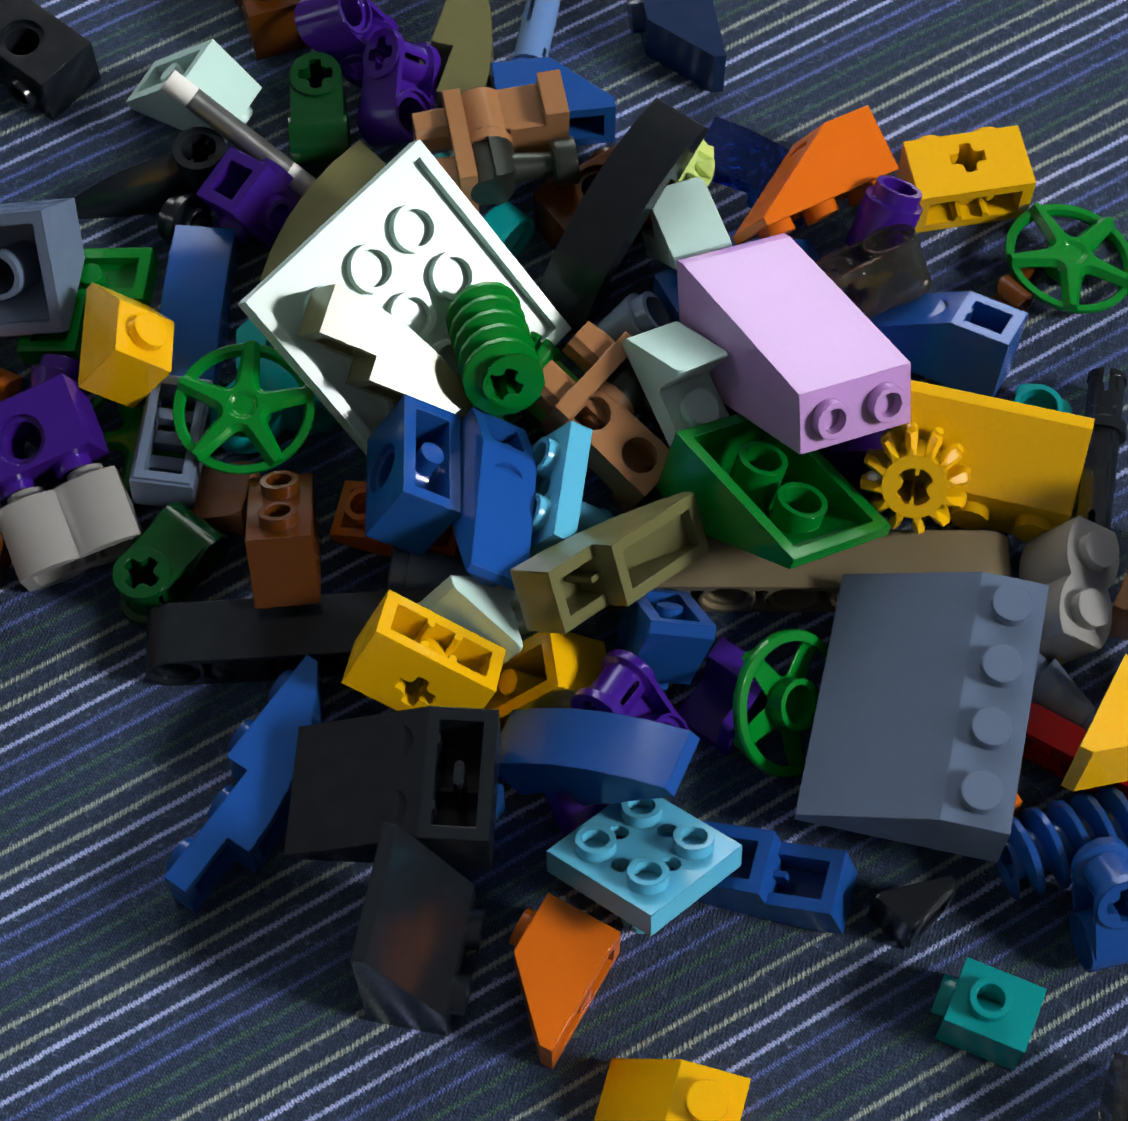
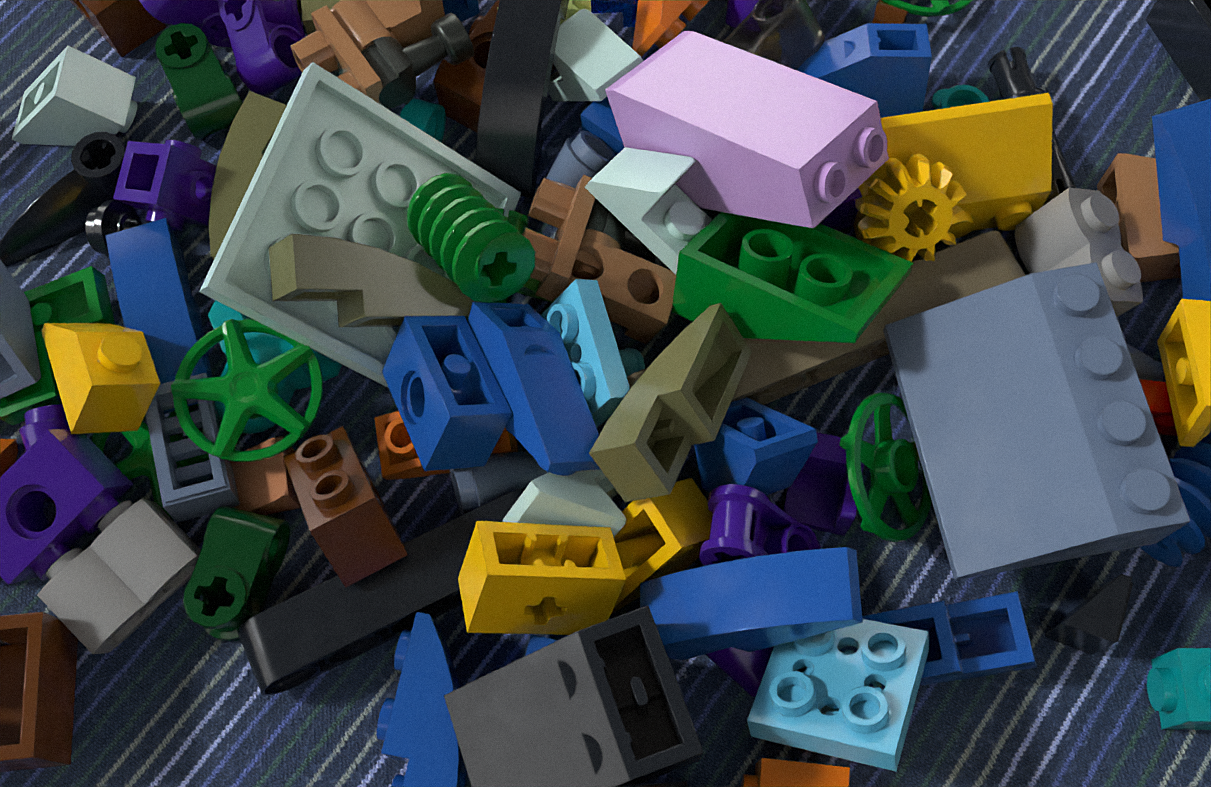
camera: 20 degrees left, 5 degrees up
flat silver bar [161,69,316,197] -> none

